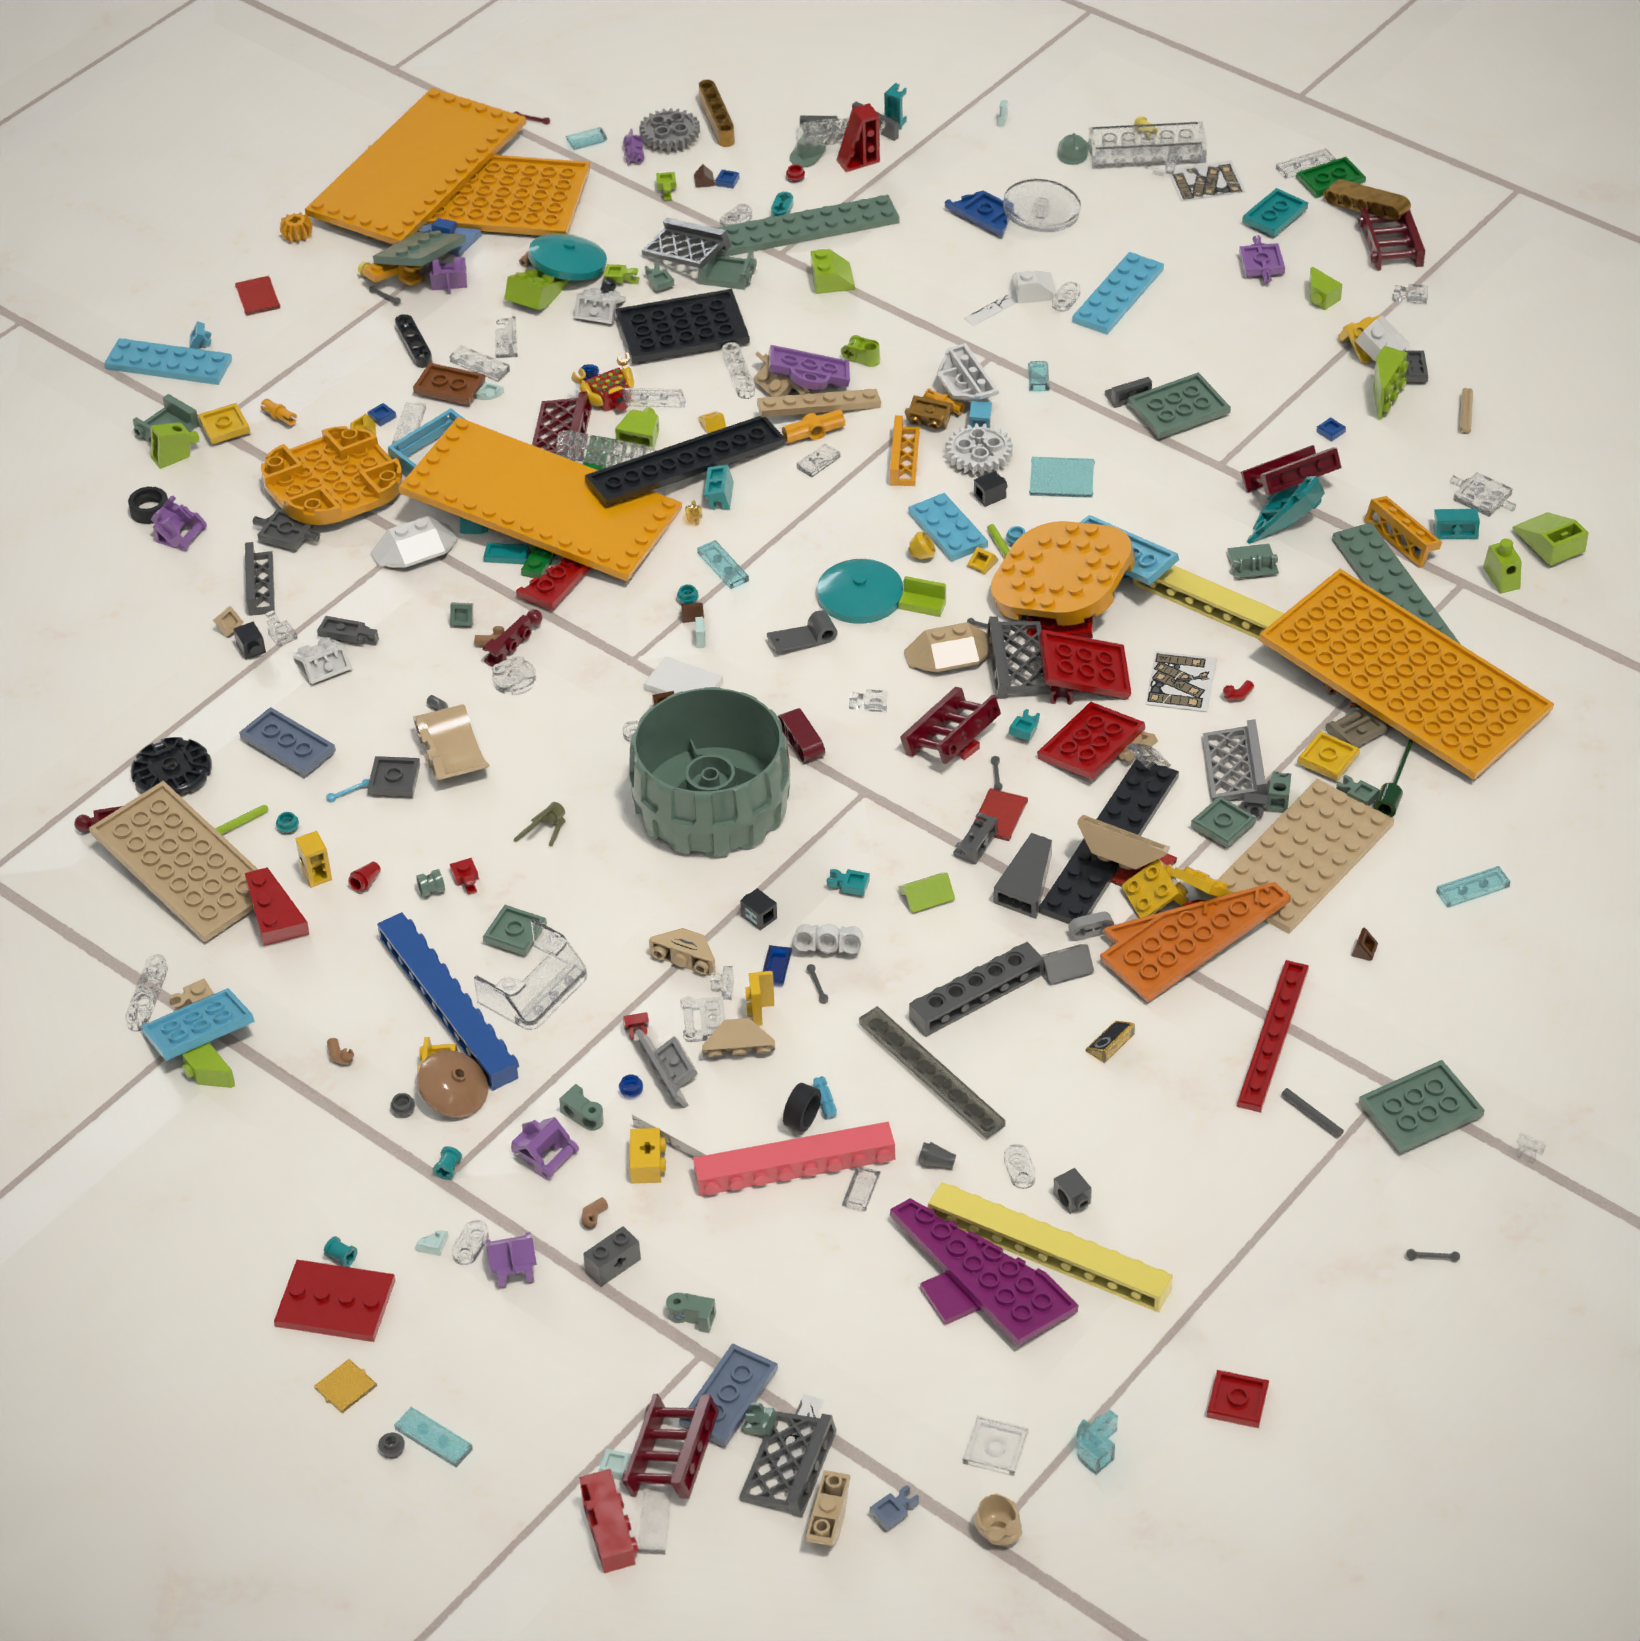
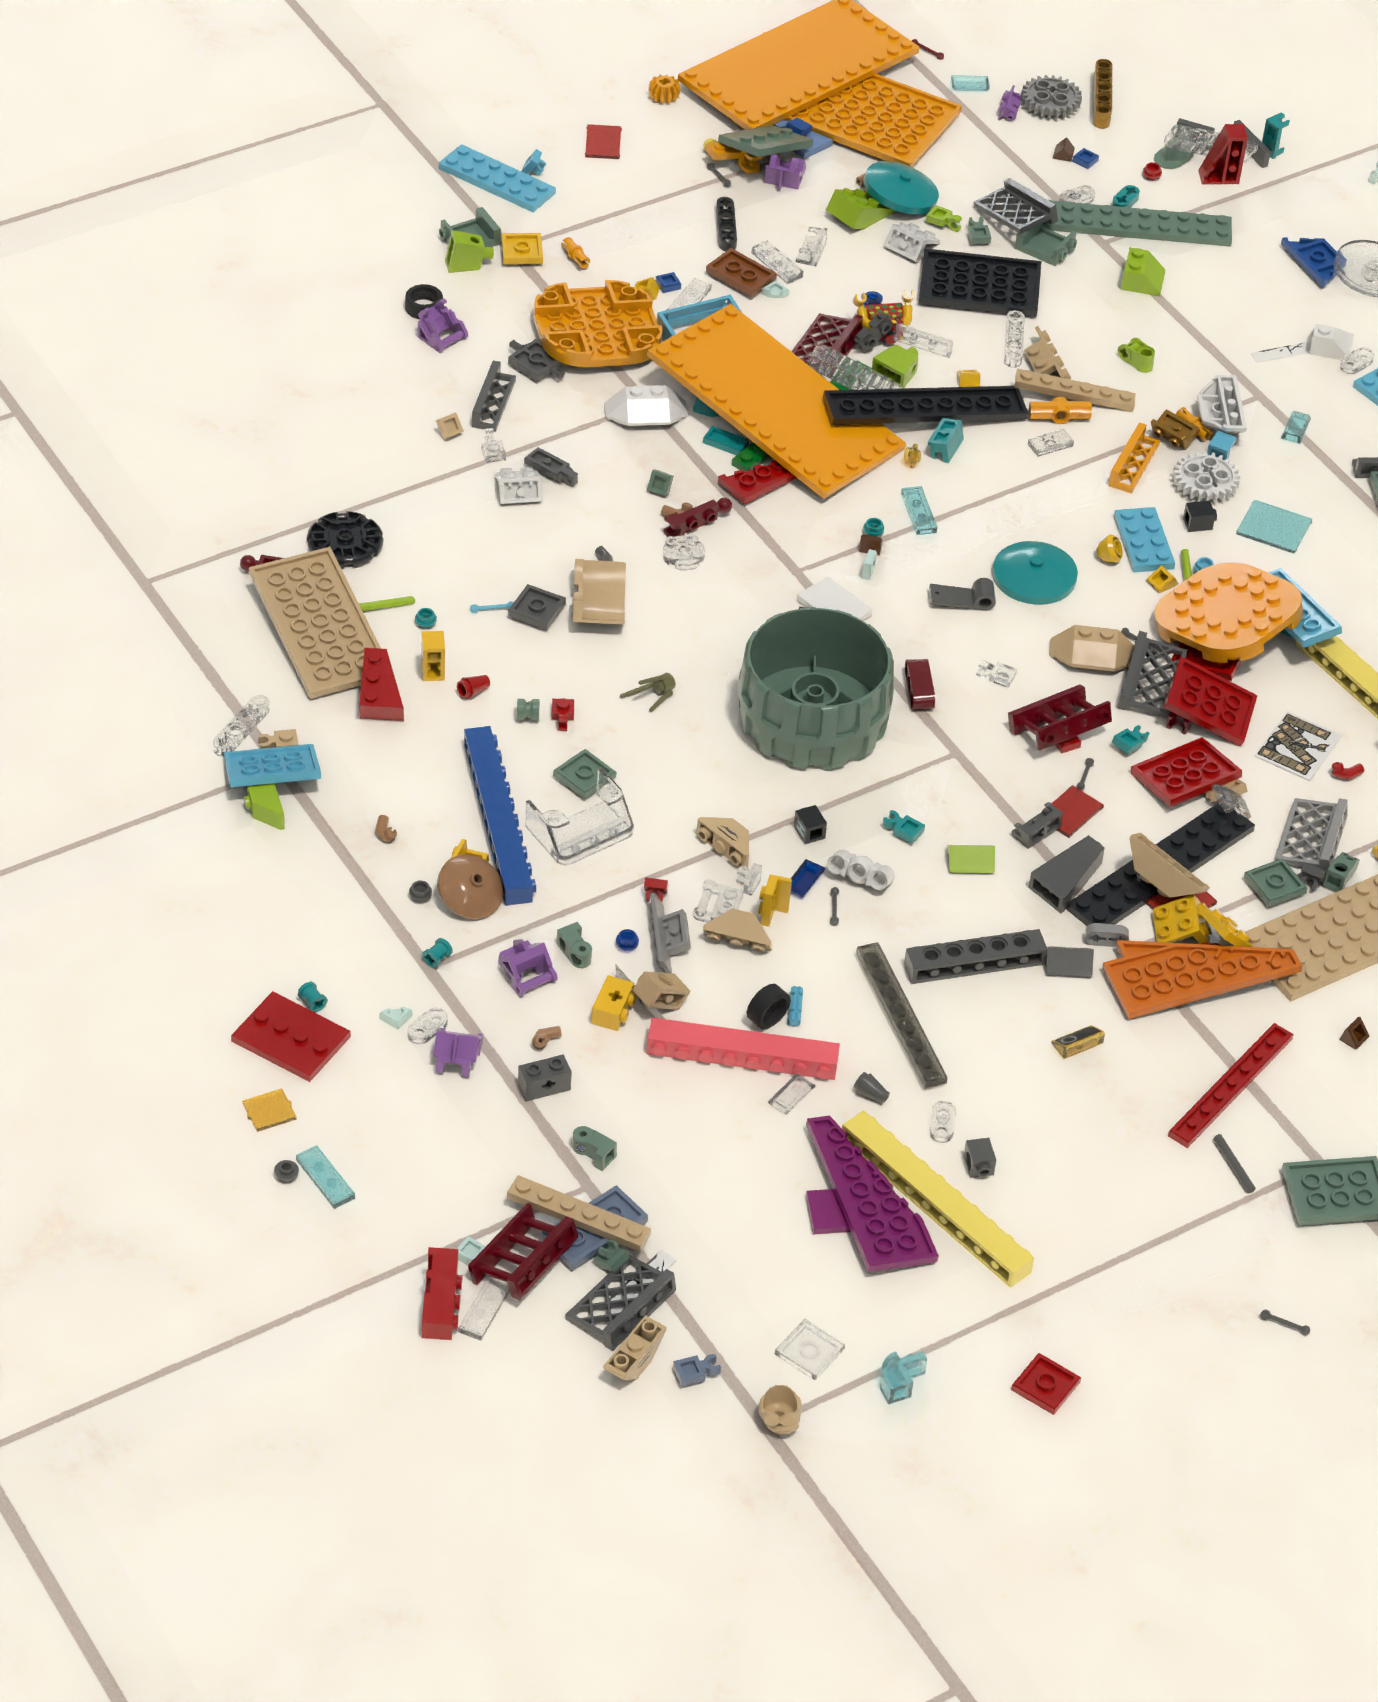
camera: 15 degrees right, 0 degrees up
black brick [233,621,266,660] -> none
sand blue plate [239,707,336,776] -> none
black hinge [600,276,616,293] -> none
lime plate [656,172,677,201] -> none
medium lavender plate [769,345,850,390] -> none
lime panel [899,576,946,617] -> none
none -> tan plate [507,1175,651,1252]
none -> tan brick [632,972,691,1009]
none -> dark grey hinge [853,312,894,353]

